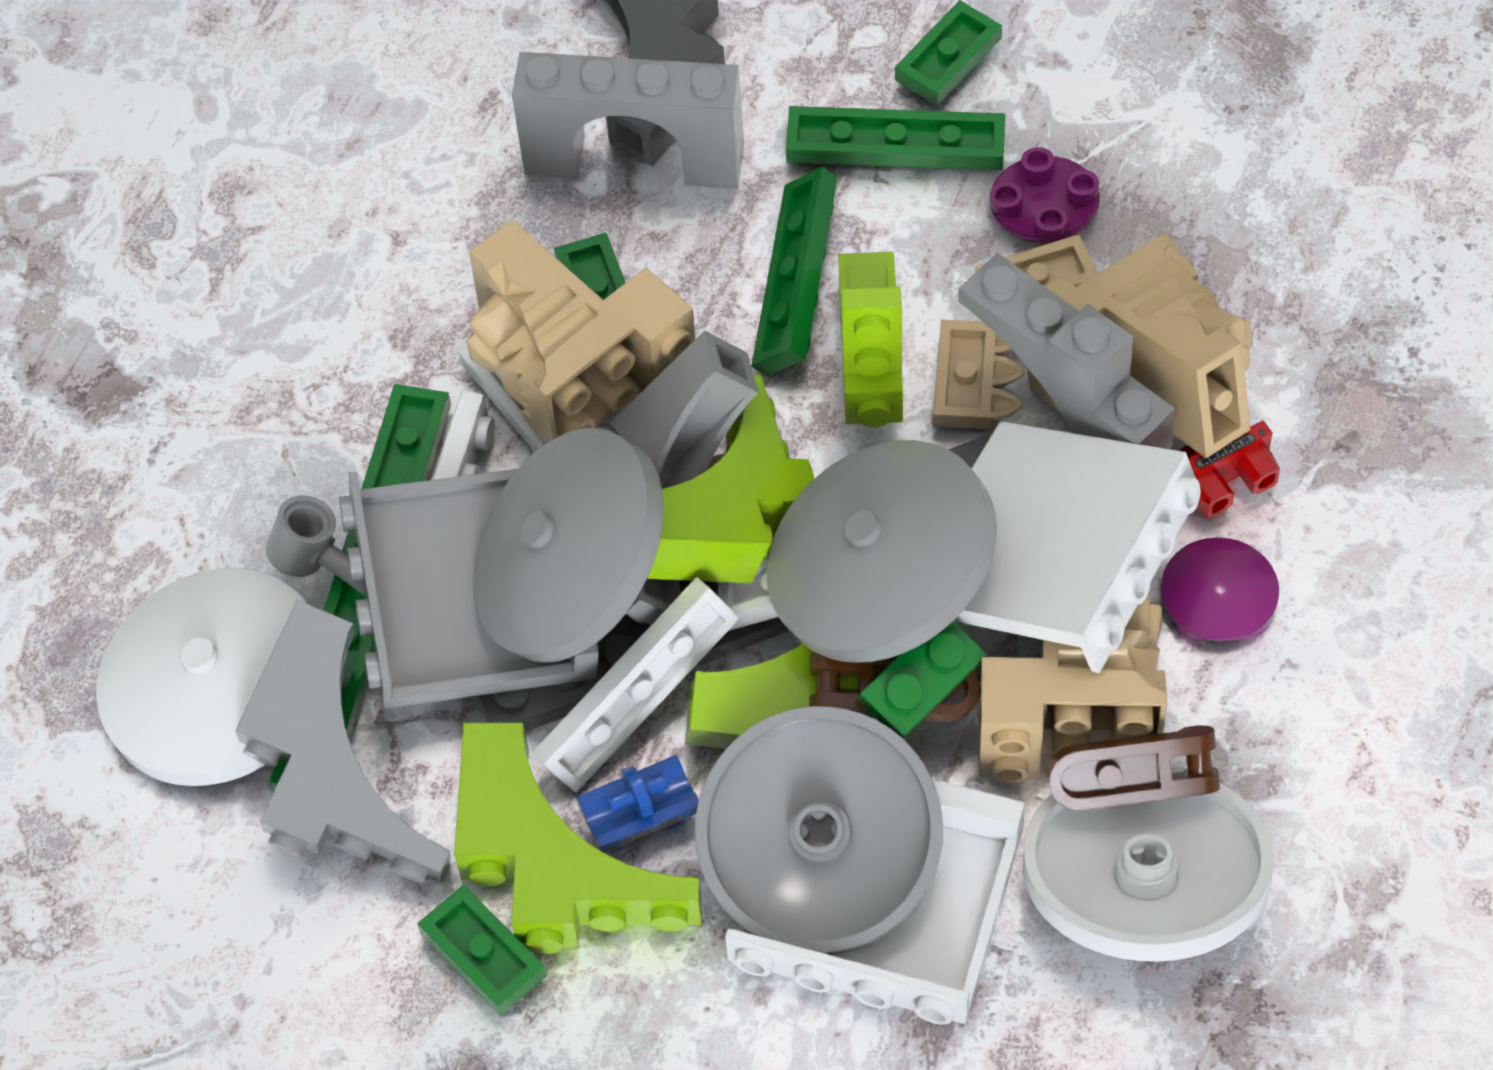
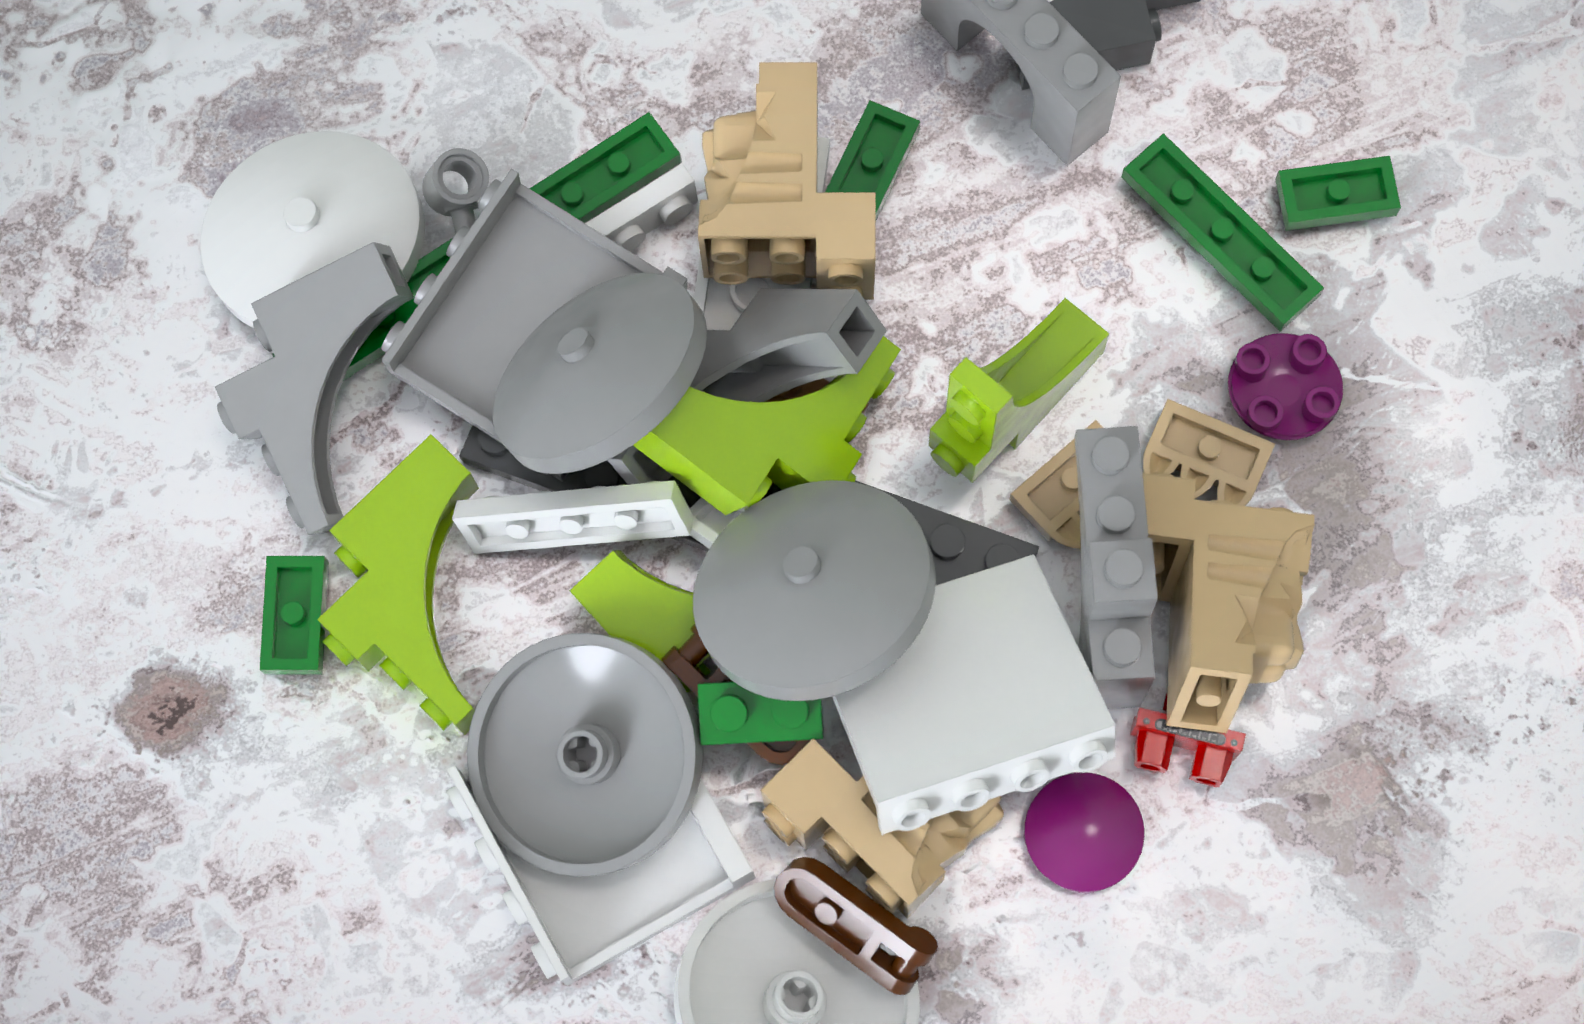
camera: 45 degrees right, 15 degrees up
blue hips [576,755,699,853] -> none
green plate [751,167,838,377] -> none

